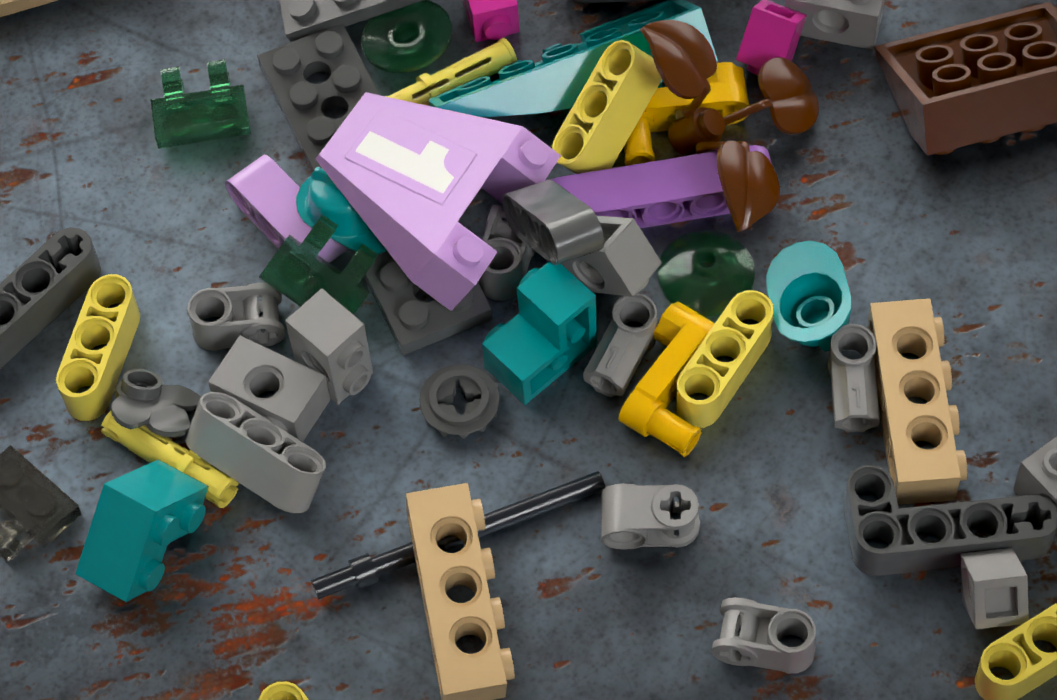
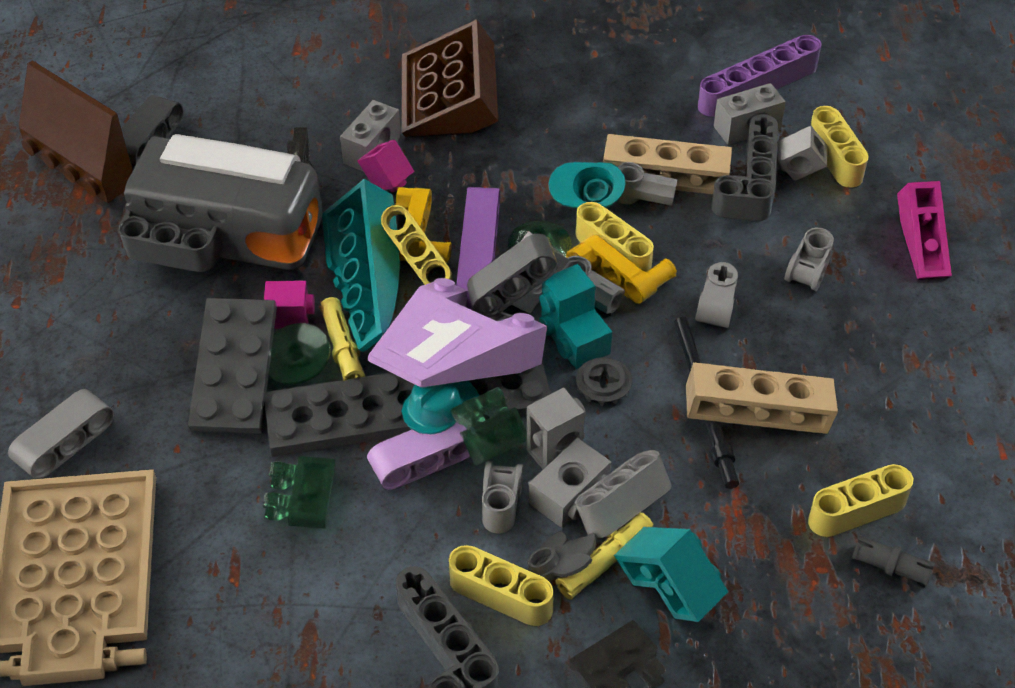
camera: 80 degrees left, 10 degrees down
reddish brown plant [640,20,819,232] -> none

